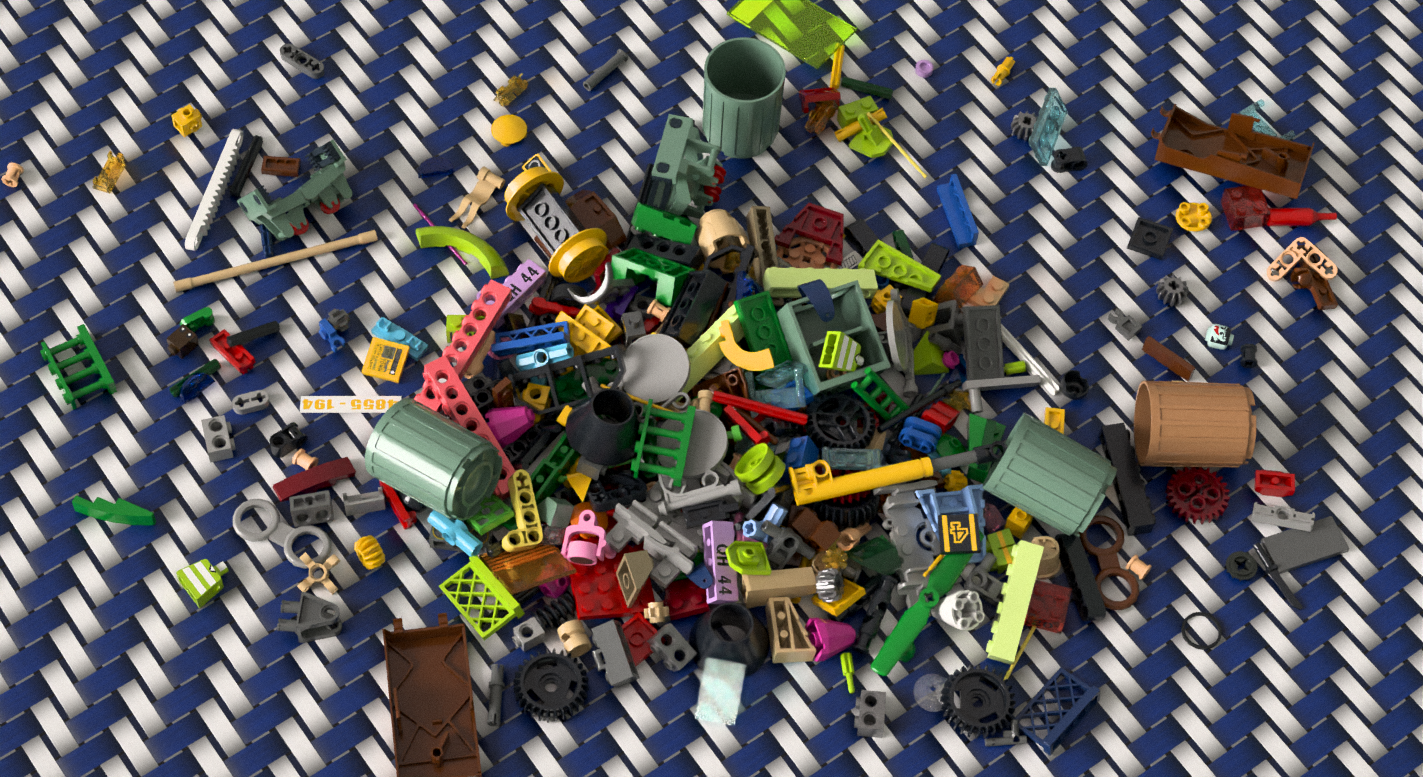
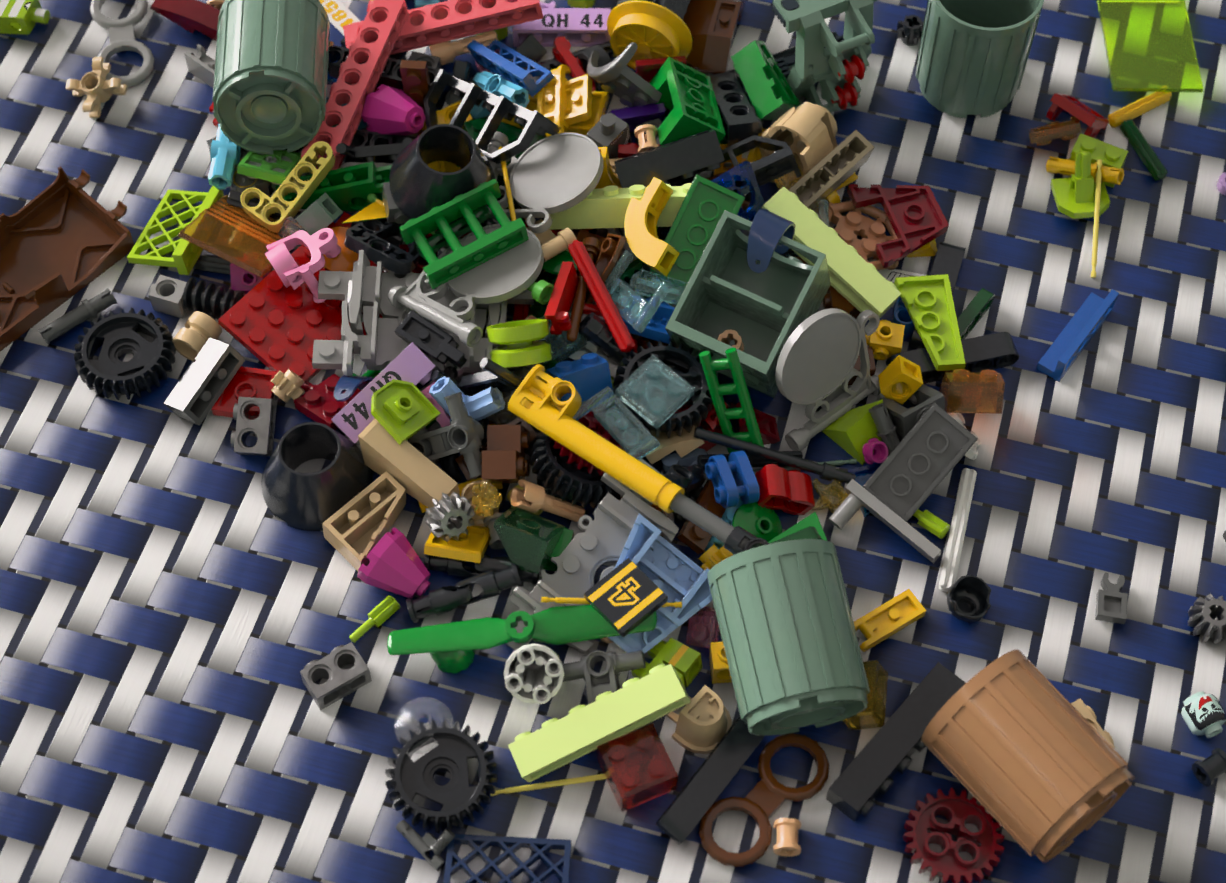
camera: 55 degrees right, 0 degrees up
dark grey piece [277,592,342,643] -> none
flat silver brick [289,490,334,527] -> none
yellow gear [354,535,385,570] -> none
dark tan slope [616,550,654,608] -> none
clear light blue plate [695,657,747,726] -> none
lime torso [819,331,864,372] -> none
tan plate [958,276,1009,306] -> none
reddish brown tile [1142,336,1195,381] -> none
none -> clear light blue plate [615,355,695,429]

